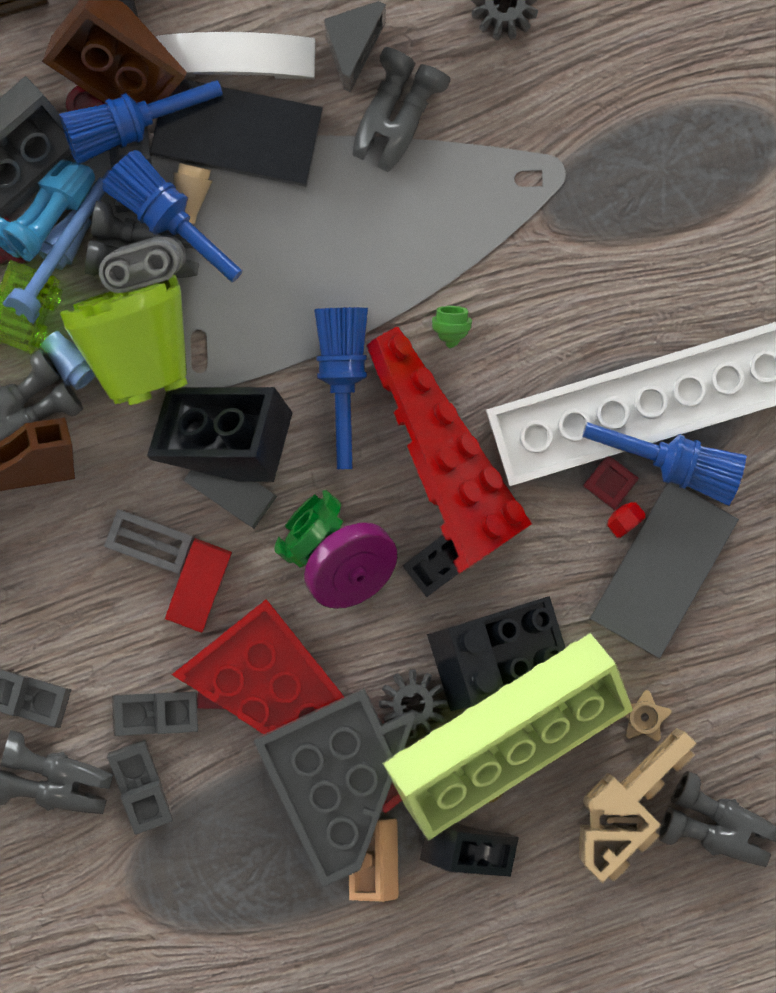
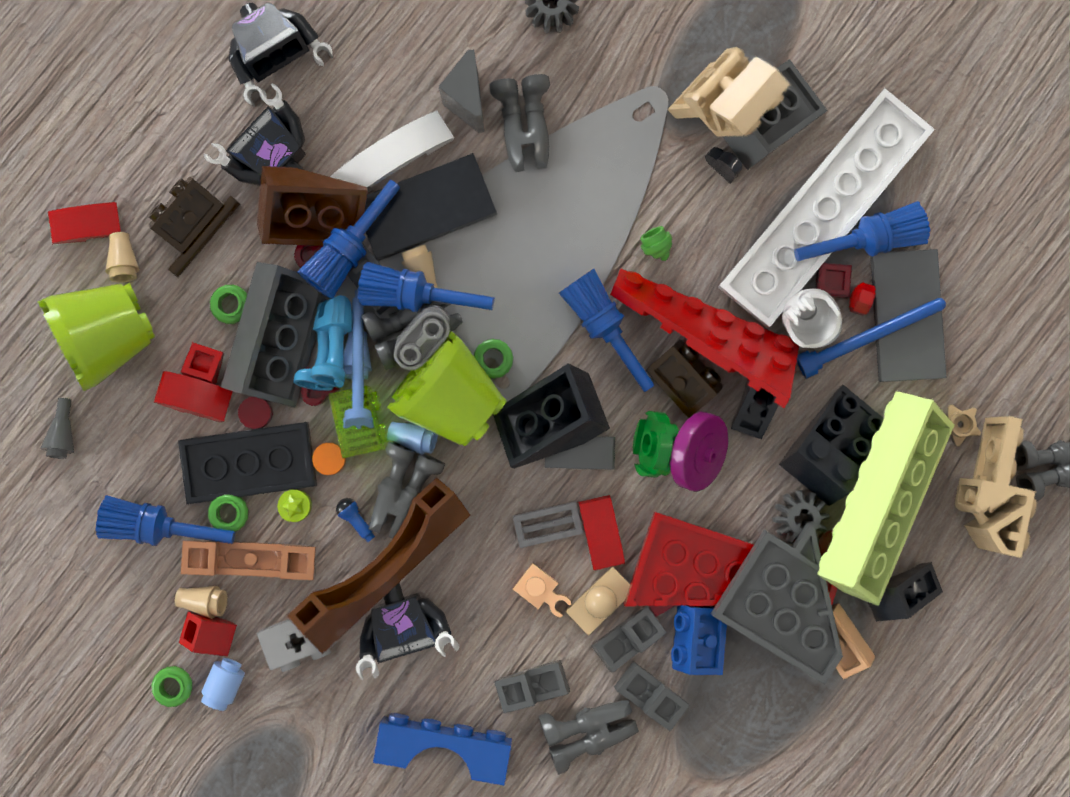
camera: 30 degrees left, 0 degrees up
none -> bright green piece [474,339,514,379]
none -> light nougat plate [513,563,571,617]
none -> tan tile [566,566,630,636]
none -> dark brown bracket [645,339,723,418]
none -> tan piece [667,47,790,136]
none -> blue bracket [671,605,727,675]
none -> black tile [705,147,742,184]
none -> dark grey slope [722,59,828,170]
none -> white helmet [782,288,842,348]
none -> blue piece [797,298,946,379]

